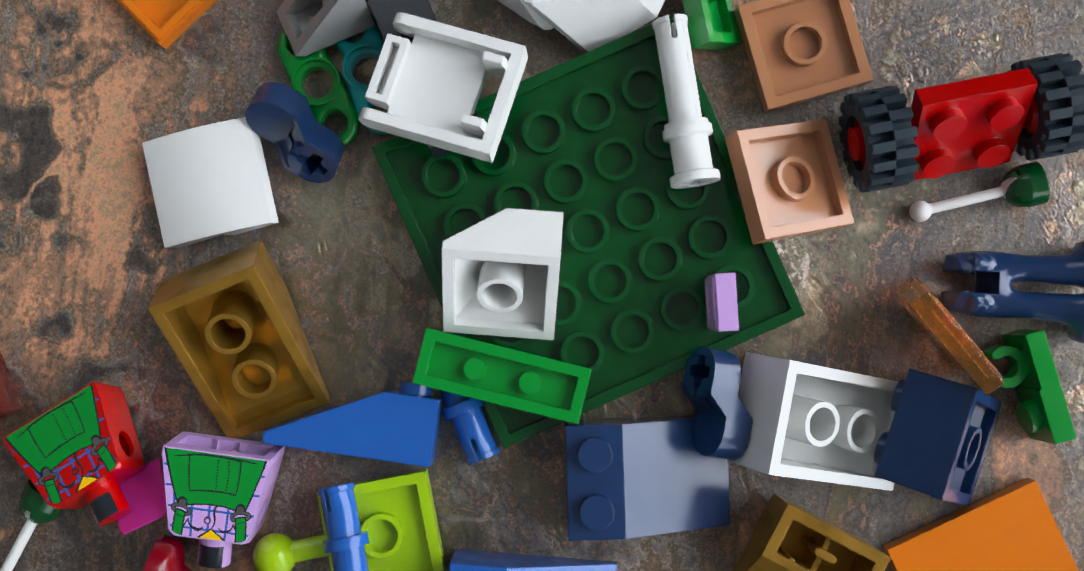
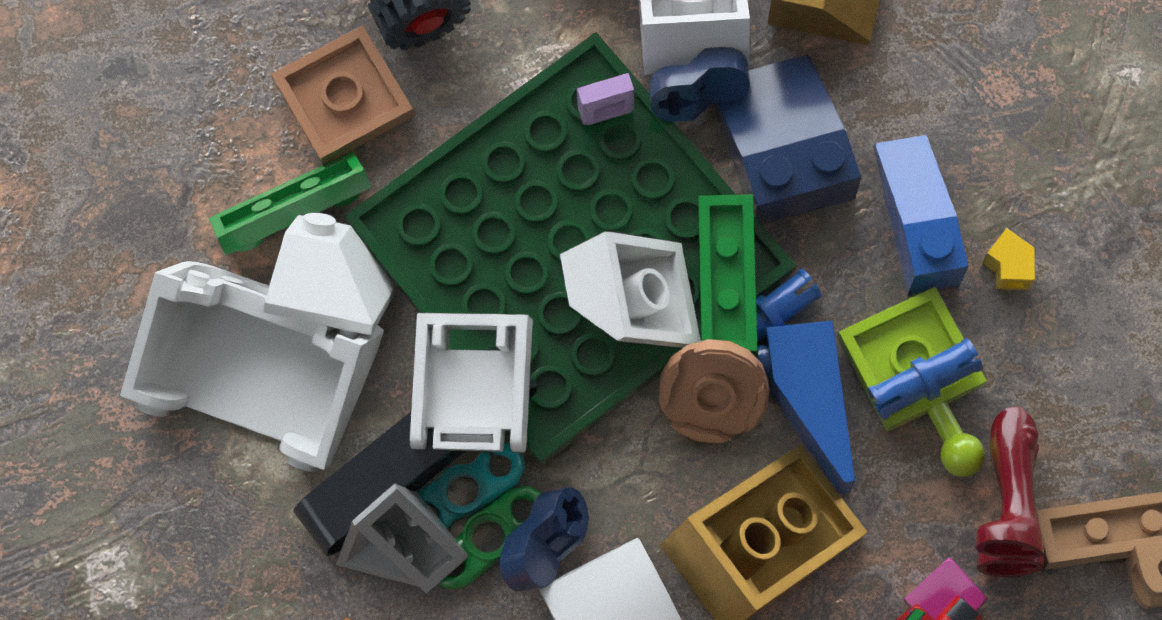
camera: 105 degrees left, 15 degrees down
torso [162,431,285,568] -> none
white pin [652,14,721,189] -> none
nougat plate [725,119,854,244] -> none
none -> nougat tile [659,339,769,443]

